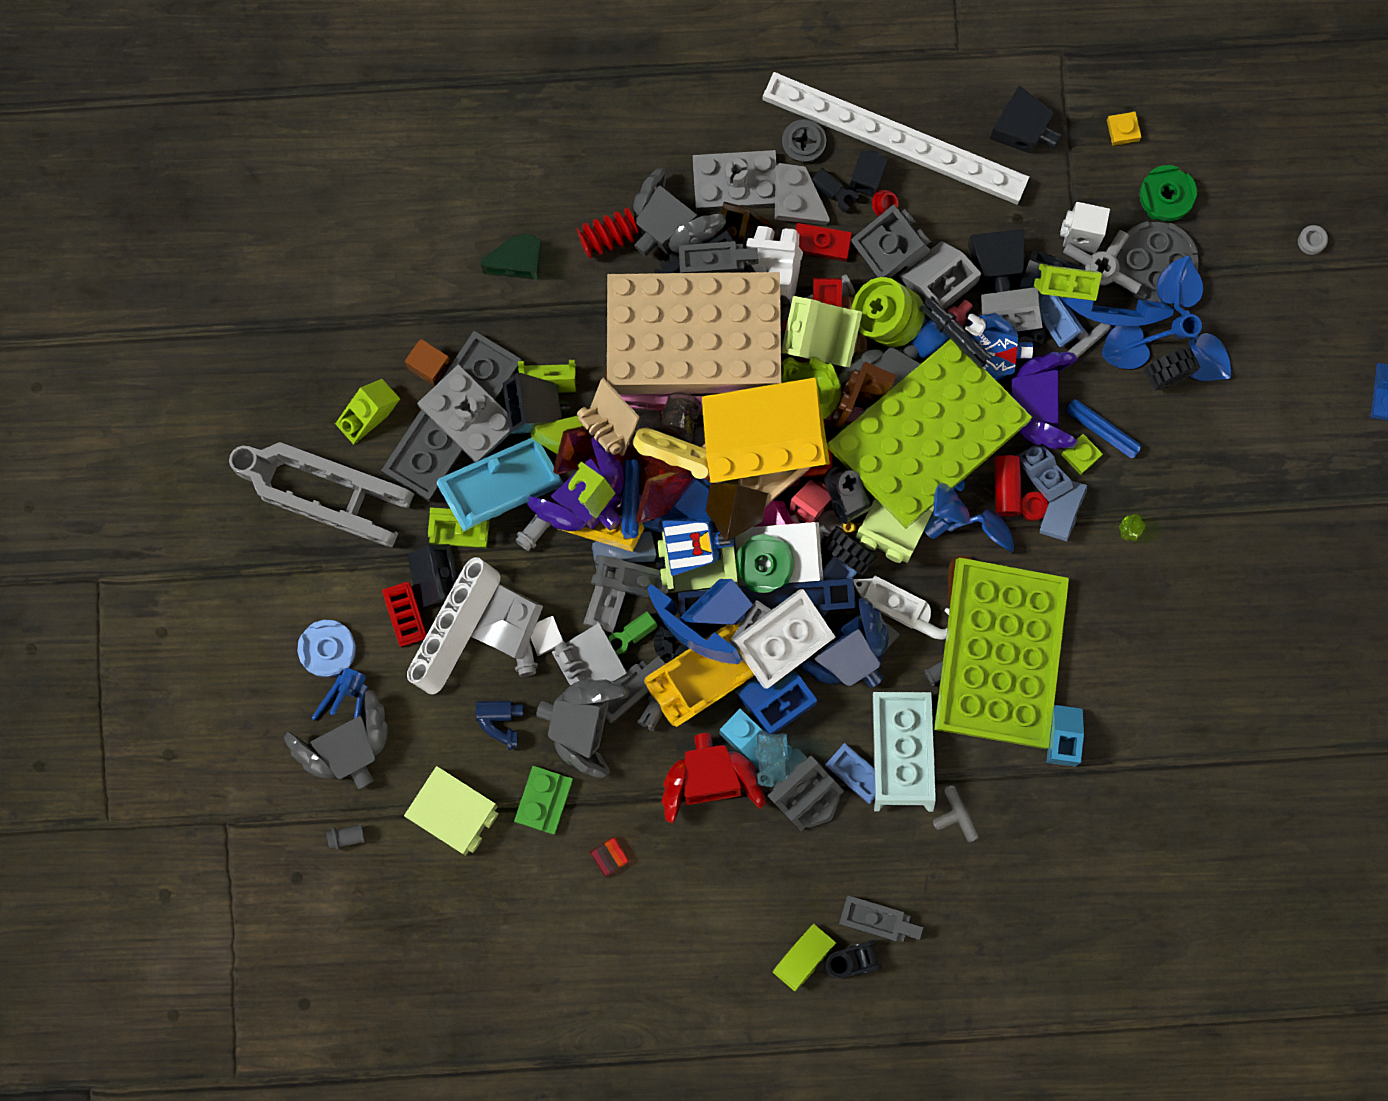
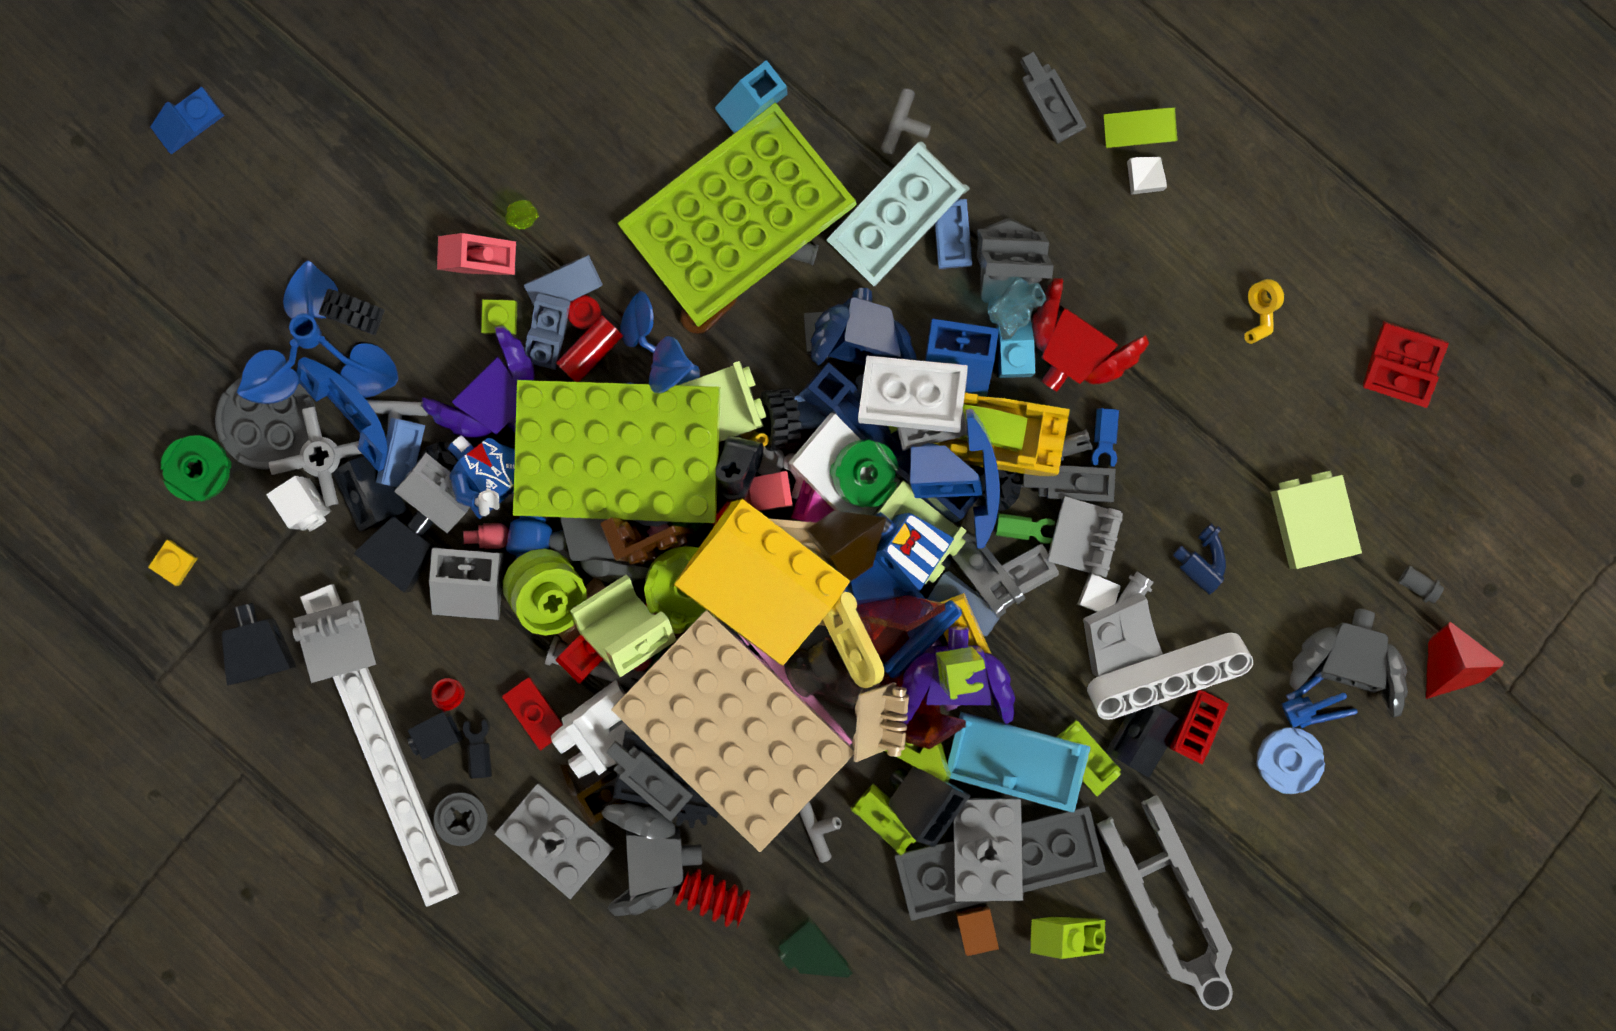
camera: 130 degrees left, 10 degrees up
bright green plate [514,766,573,835] -> none
light grey pin [516,514,551,551] -> none
dark grey torso [537,678,627,778] -> none
clear red tile [589,836,630,877] -> none
light grey wing [775,163,829,226] -> none
black piece [823,939,883,979] -> none
dark grey plate [851,204,931,278] -> none
white plate [854,576,950,640] -> none
black pin [920,296,992,369] -> none
lime hinge [1034,264,1102,301] -> none
blue axle [1066,399,1142,458] -> none
light grey tile [1298,225,1328,255] -> none
none -> light grey hinge [293,600,377,683]
none -> coral slope [437,233,516,275]
none -> light grey piece [799,802,841,863]
none -> lime slope [957,404,1028,452]
none -> blue bar [1091,408,1119,467]
none -> white slope [1127,157,1167,194]
none -> yellow plate [1244,279,1284,344]
none -> red slope [1363,321,1449,408]
none -> red slope [1426,622,1504,699]

